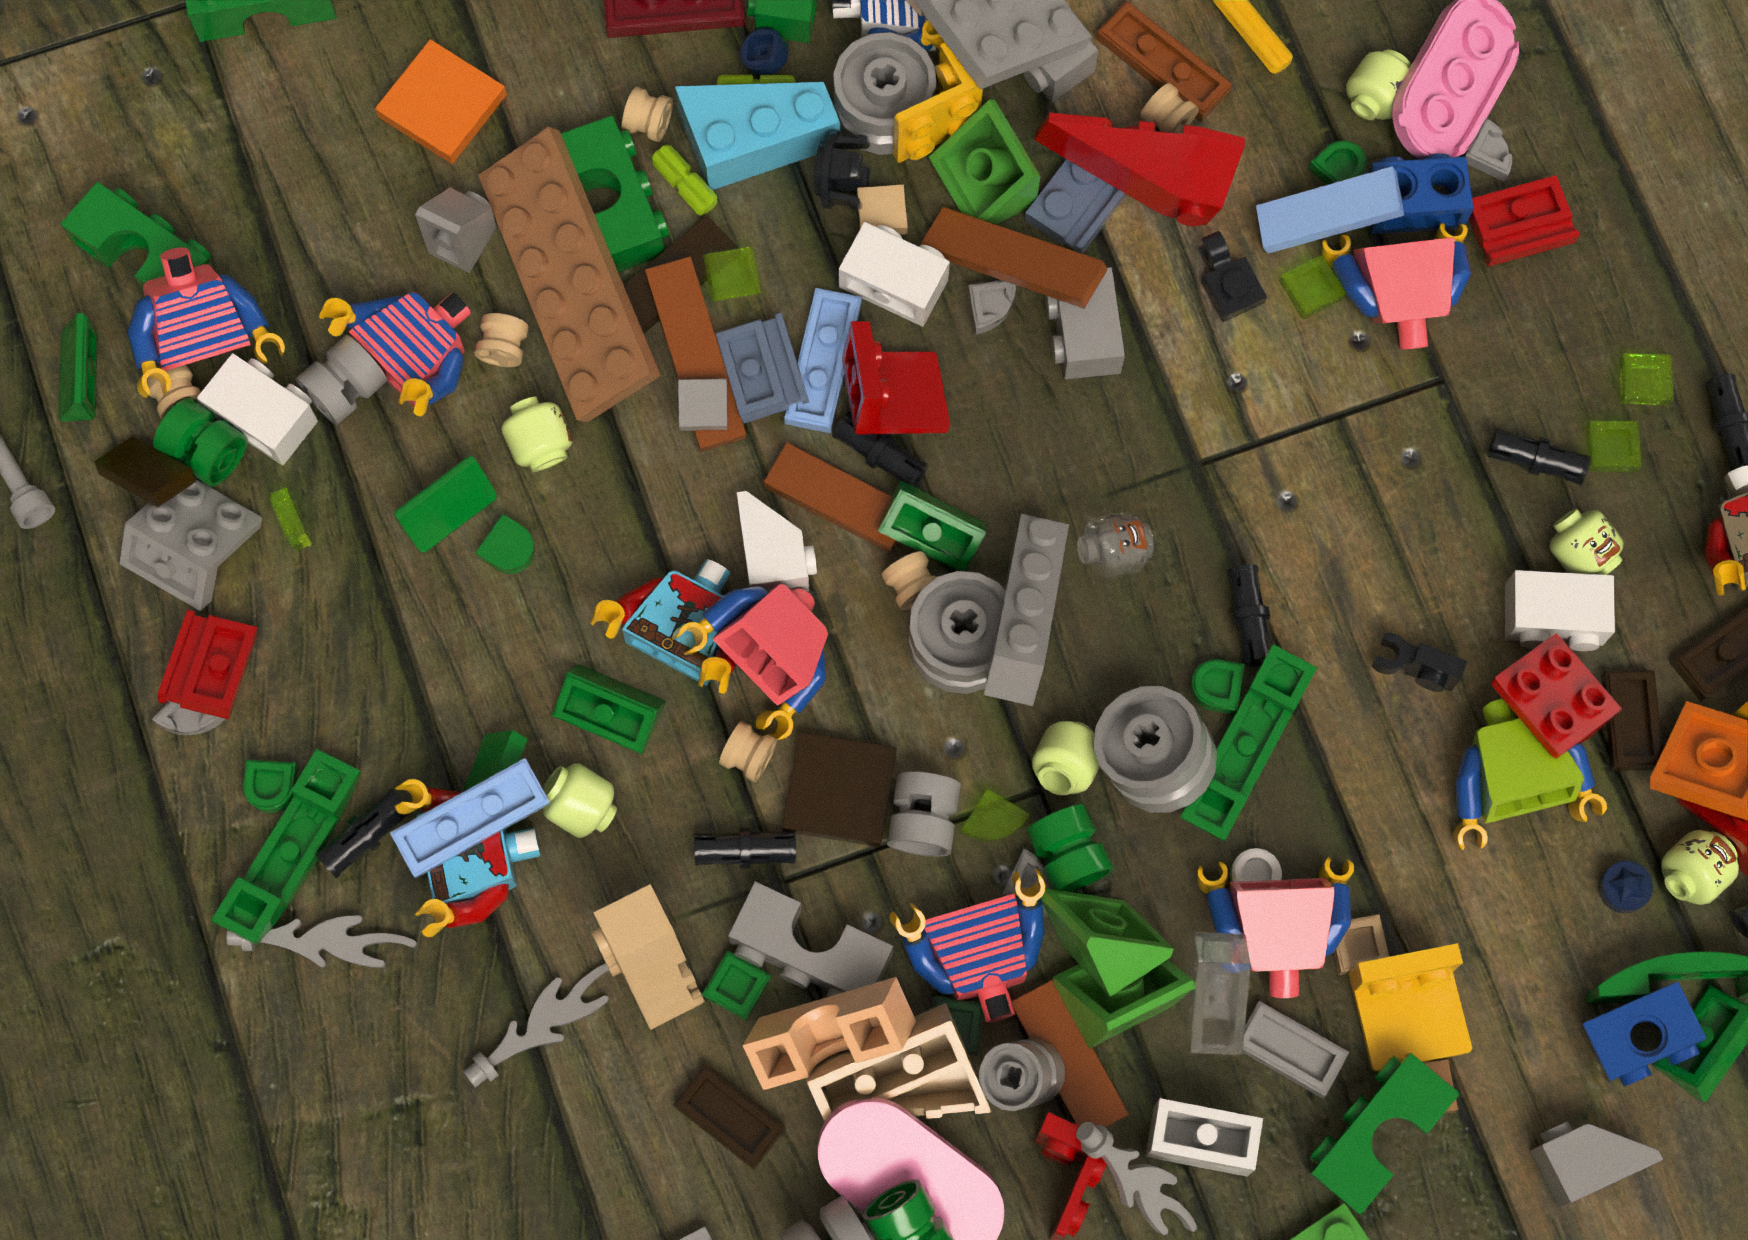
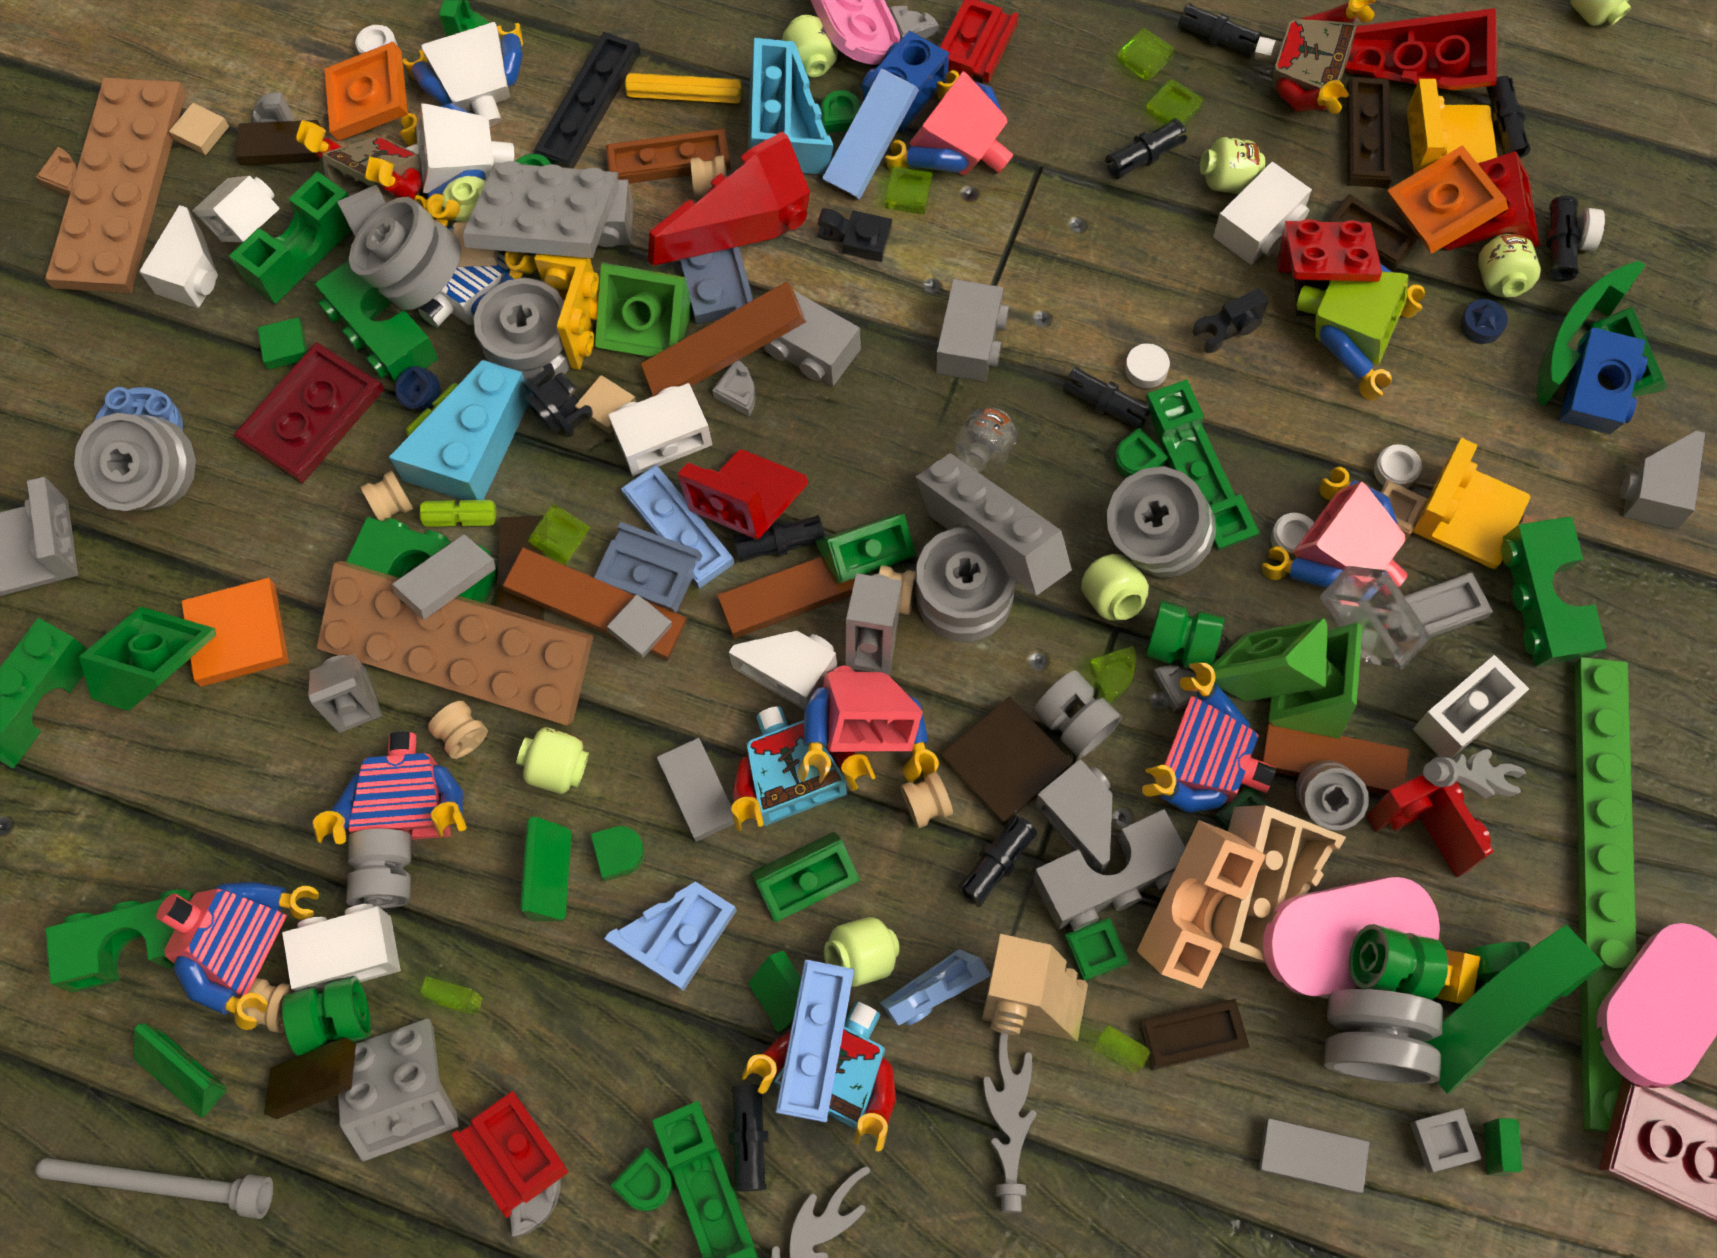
camera: 45 degrees left, 5 degrees down
none -> green slope [79,606,216,711]
none -> light grey tile [392,534,495,620]
none -> light blue wing [604,881,737,991]
none -> light grey tile [657,738,734,842]
none -> medium azure wedge [748,38,834,175]
none -> light grey slope [846,573,902,675]
none -> light blue wing [880,949,991,1026]
none -> light grey brick [936,279,1009,382]
none -> light grey slope [1035,759,1113,874]
none -> clear neon green tile [1093,1025,1151,1074]
none -> white tile [1125,344,1170,388]
none -> white tile [1374,444,1422,489]

